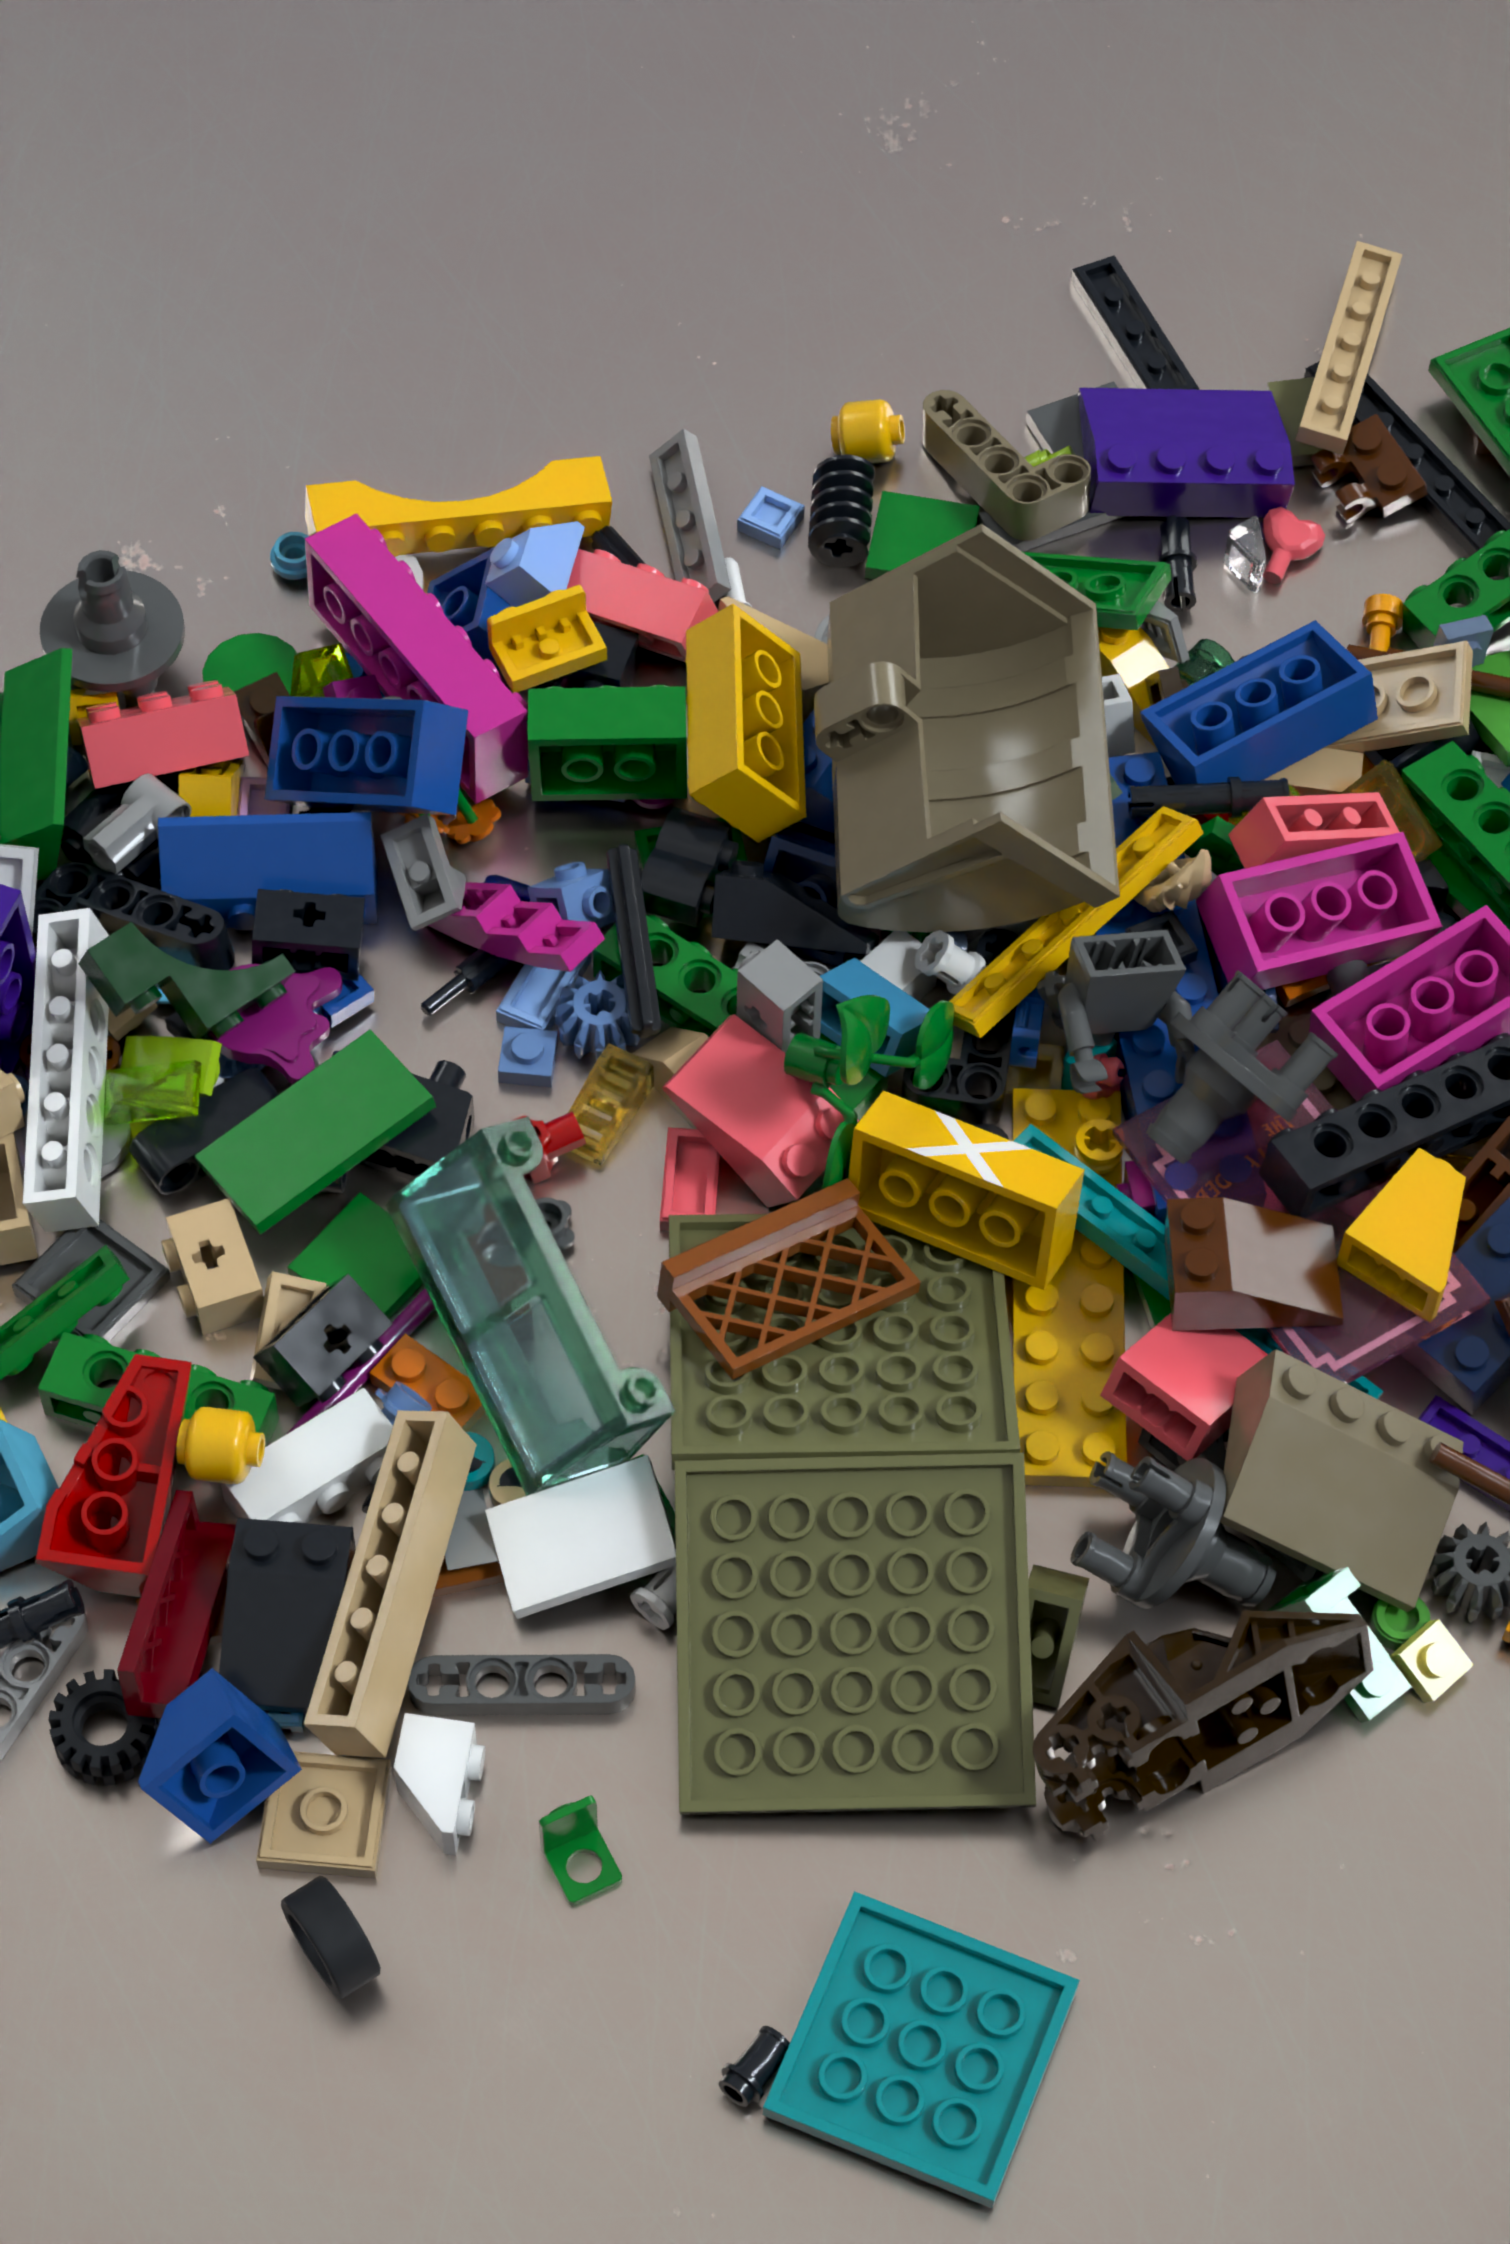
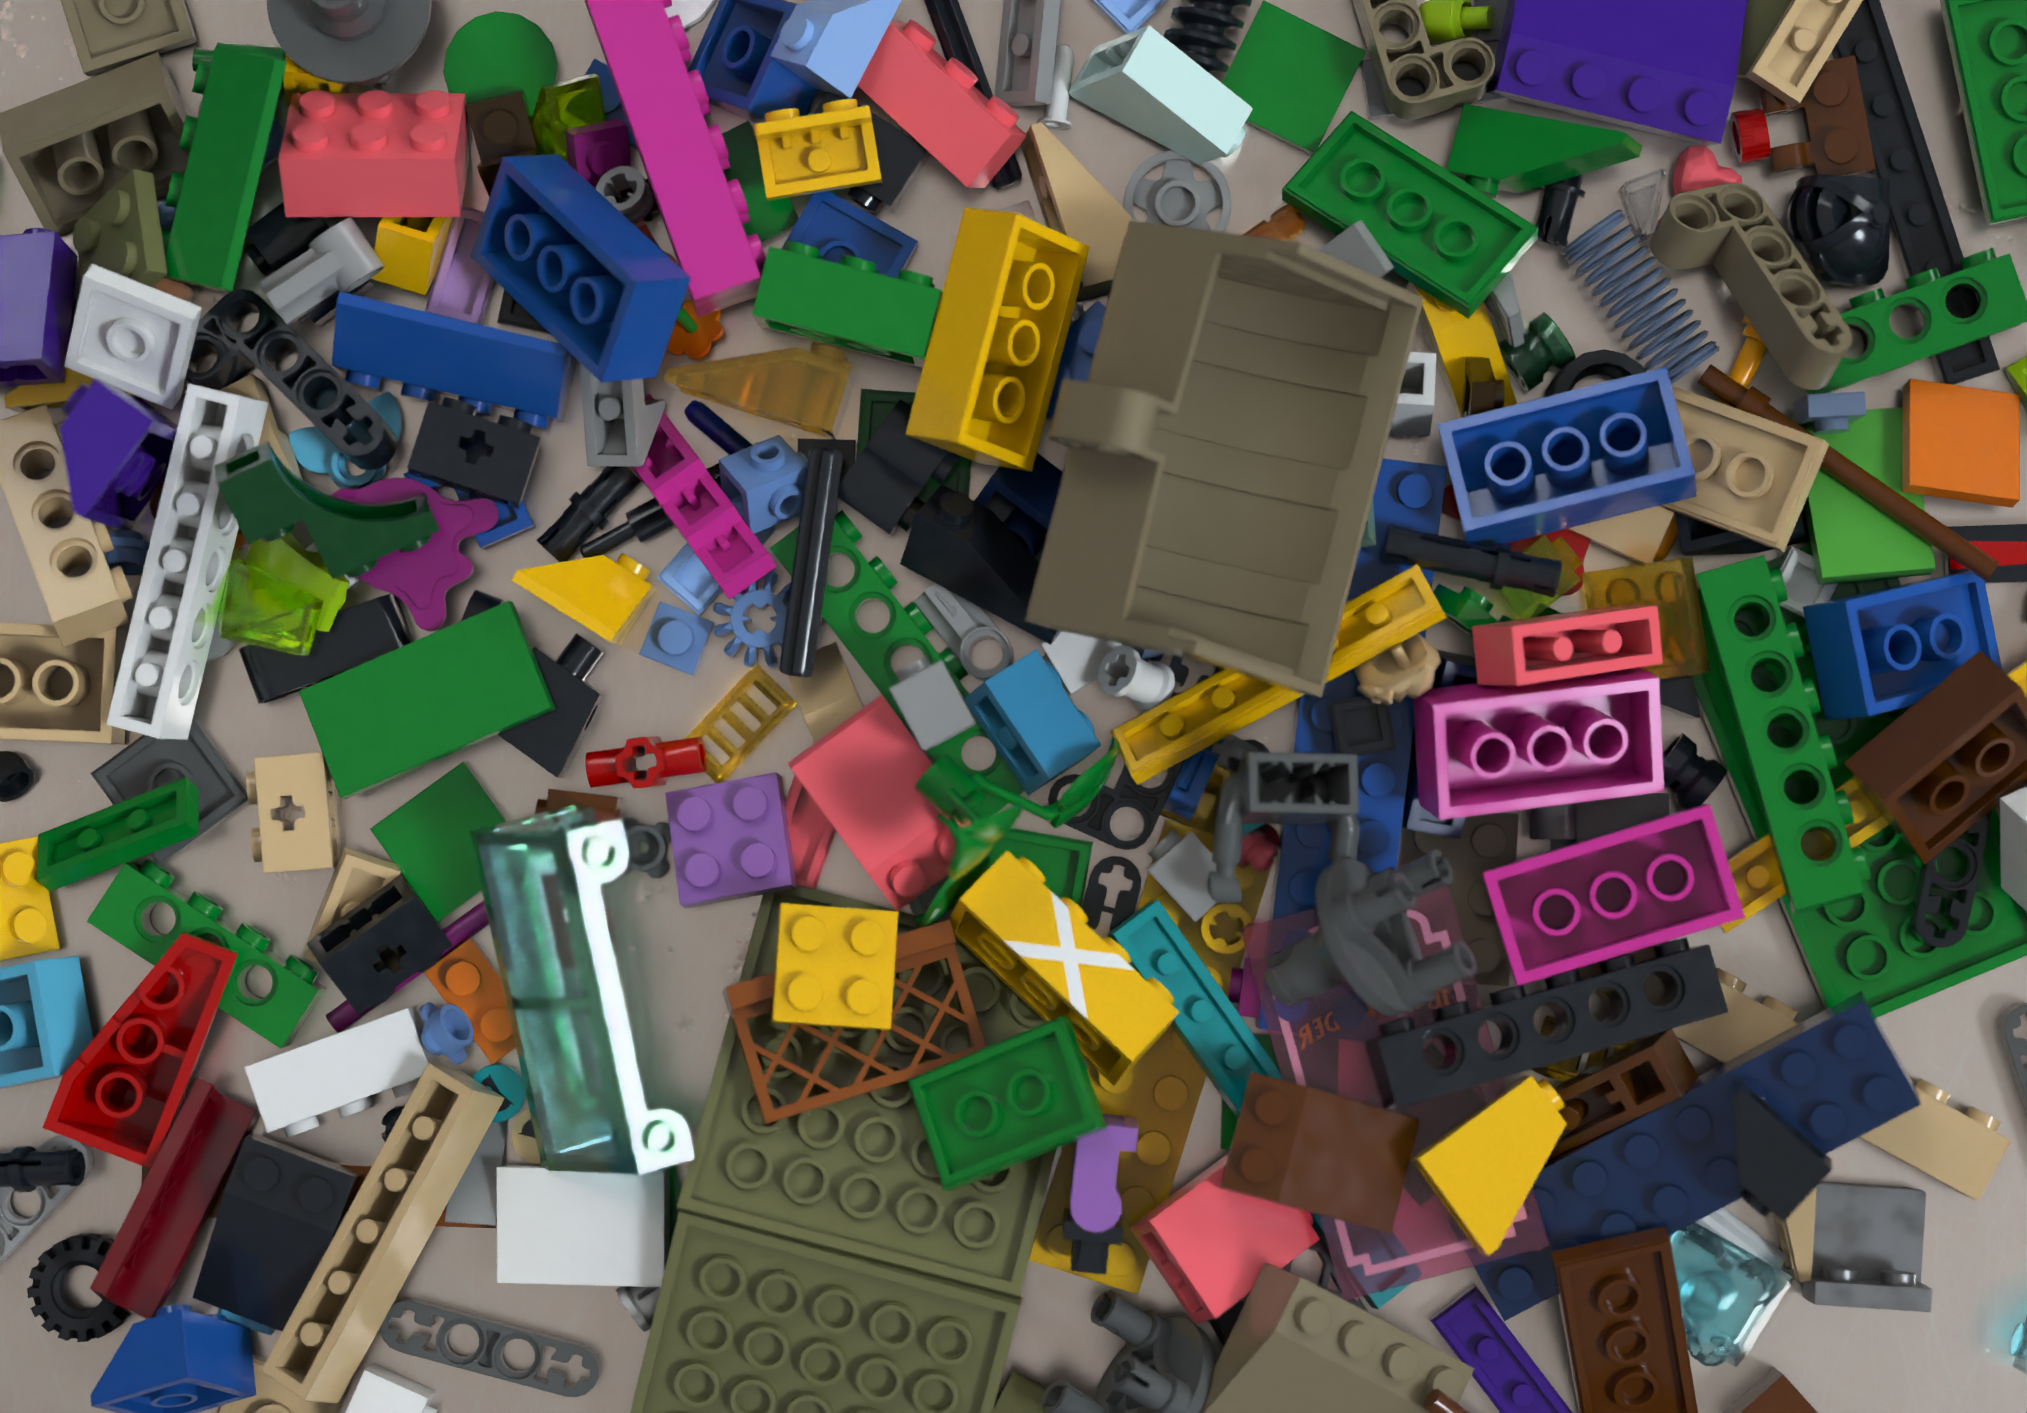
camera: 20 degrees right, 30 degrees up
yellow head [176,1407,265,1484] -> none
none -> yellow slope [511,553,657,646]
none -> black pin [536,466,642,562]
none -> clear yellow slope [663,342,856,439]
none -> medium lavender plate [665,772,797,908]
none -> yellow plate [771,903,898,1031]
none -> green tile [908,1016,1107,1191]
none -> medium lavender hips [1062,1113,1138,1274]
none -> light aqua slope [1068,25,1253,164]
none -> light grey brick [1147,830,1217,922]
none -> green slope [1446,104,1642,198]
none -> sand blue piece [1561,209,1720,384]
none -> dark tan beam [1650,183,1852,390]
none -> red axle [1730,108,1770,163]
none -> black helmet [1787,174,1890,286]

